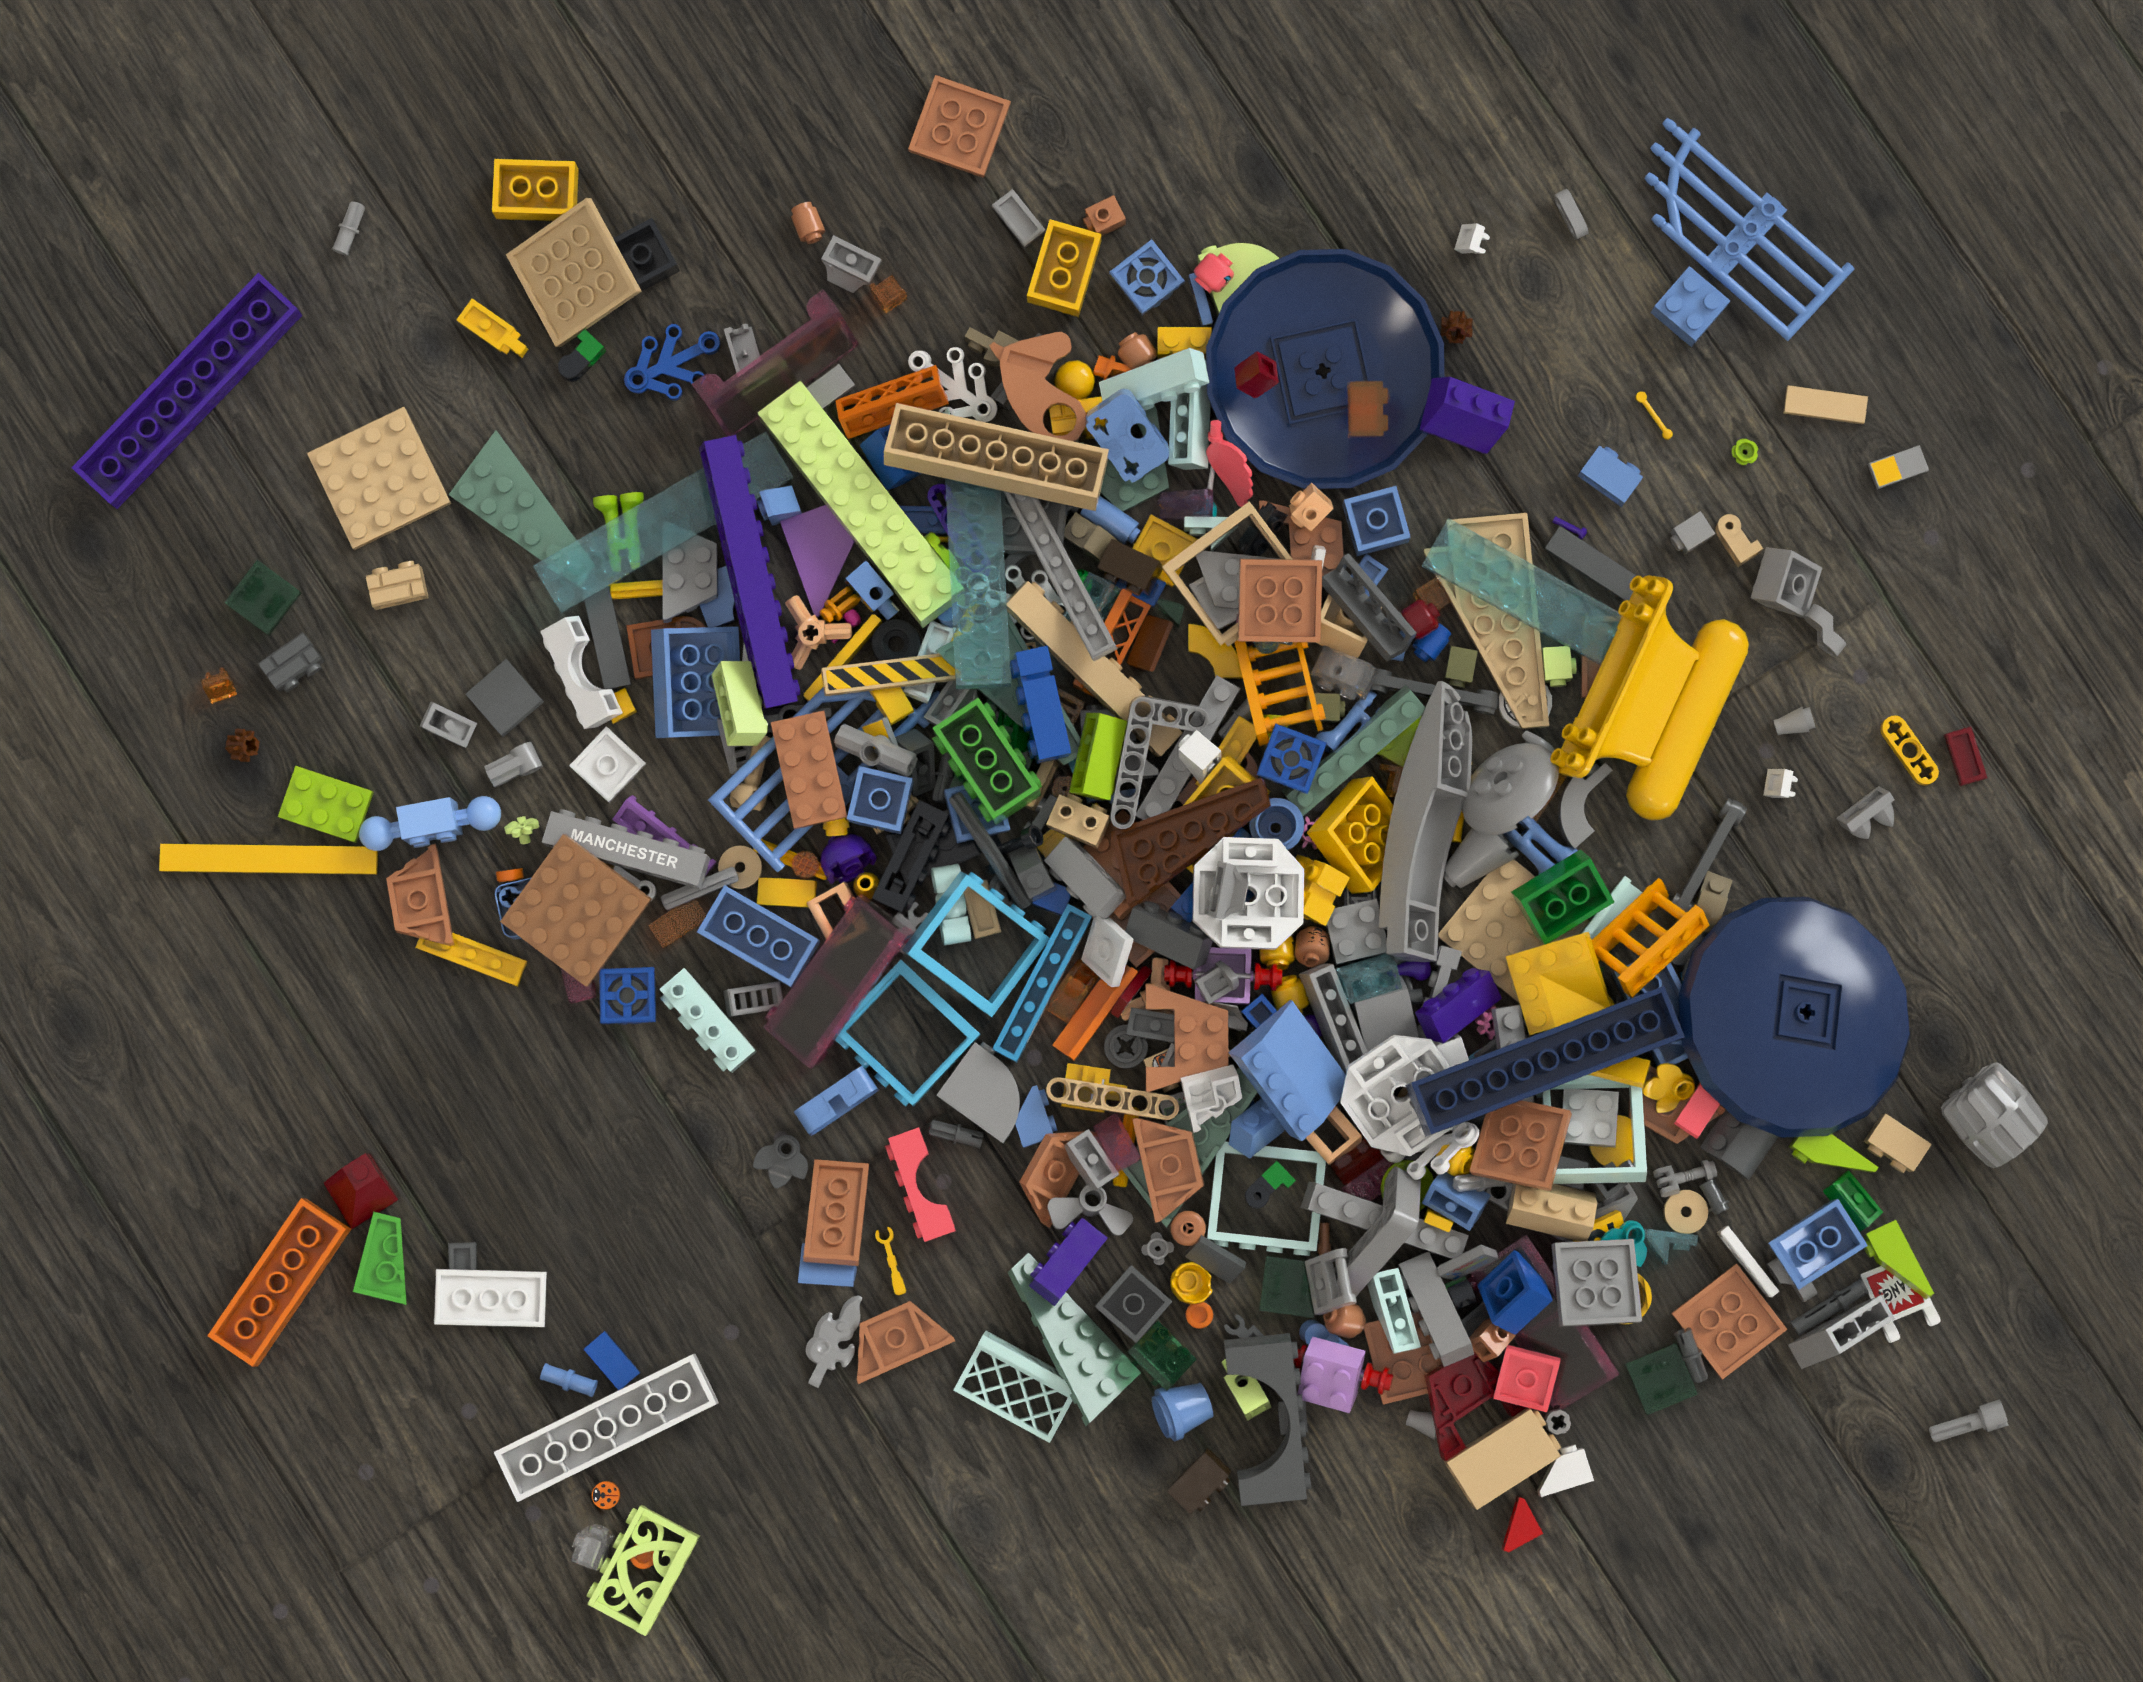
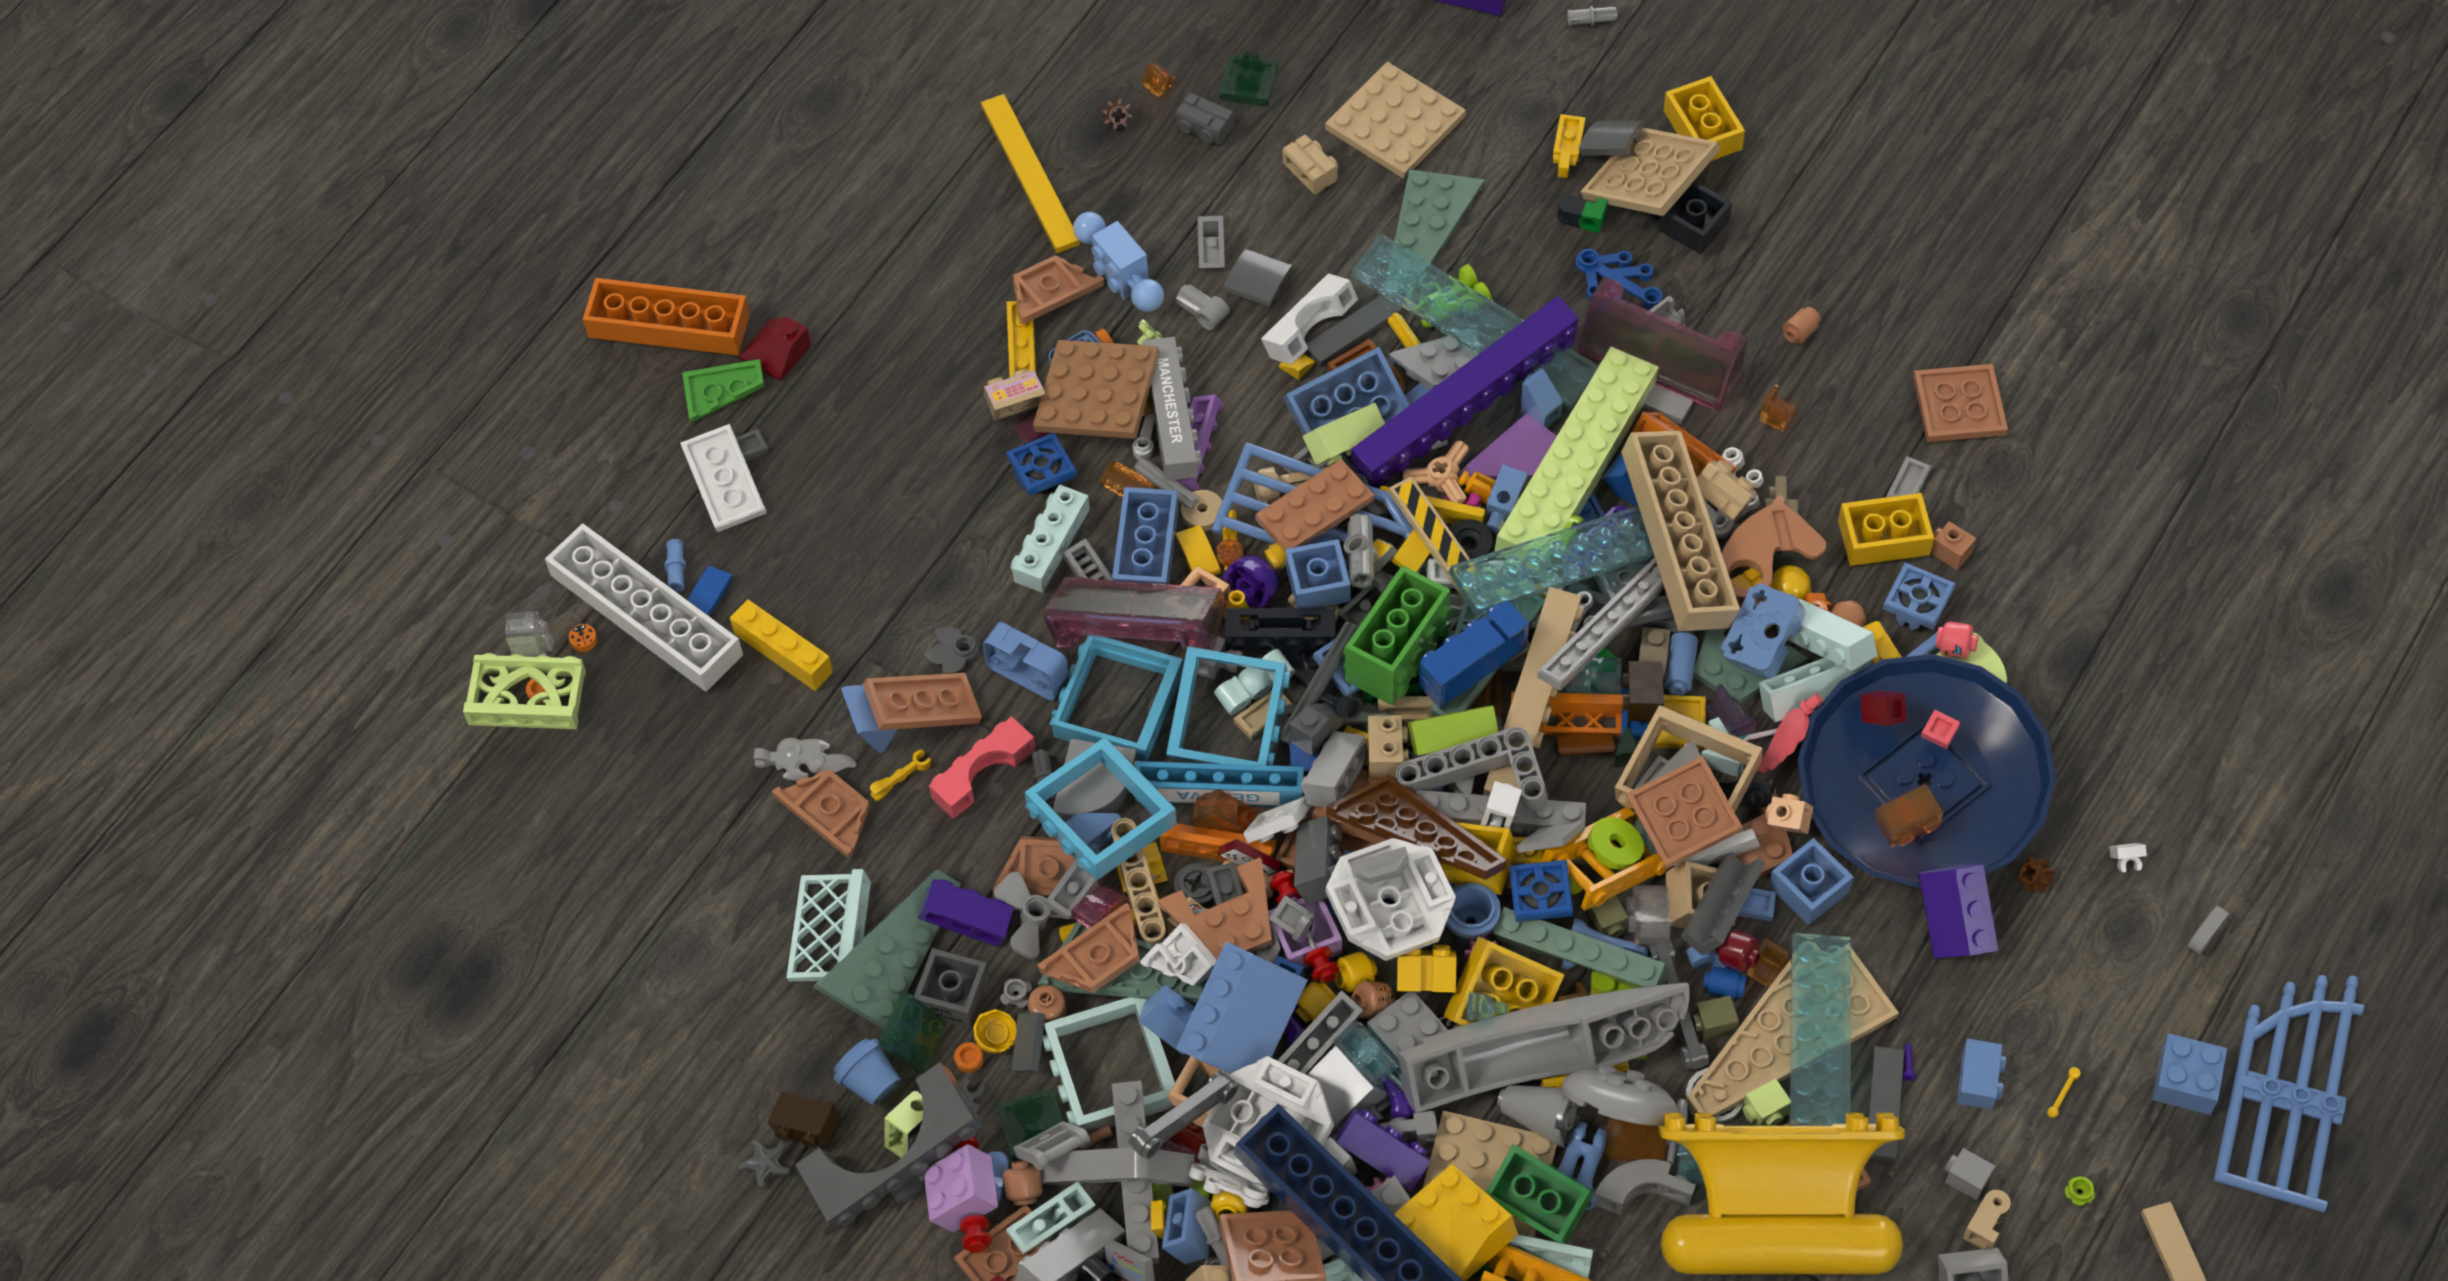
camera: 65 degrees right, 25 degrees down
lime plate [278,766,374,843] -> none
white tile [569,727,646,803] -> none
light grey slope [821,235,882,293] -> none
yellow tile [1188,624,1243,679] -> none
leg [1244,1161,1296,1209] -> none
none -> yellow brick [730,599,833,691]
none -> dark grey animal [738,1140,790,1189]
none -> tan slope [984,369,1045,421]
none -> medium azure window [1025,737,1177,881]
none -> dark grey piece [1128,1071,1239,1159]
none -> clear light blue piece [1466,992,1508,1020]
none -> light grey piece [1517,821,1586,853]
none -> dark grey slope [1579,120,1645,156]
none -> lime tile [1588,817,1644,870]
none -> tan brick [1697,460,1757,520]
none -> coral plate [1921,710,1960,749]

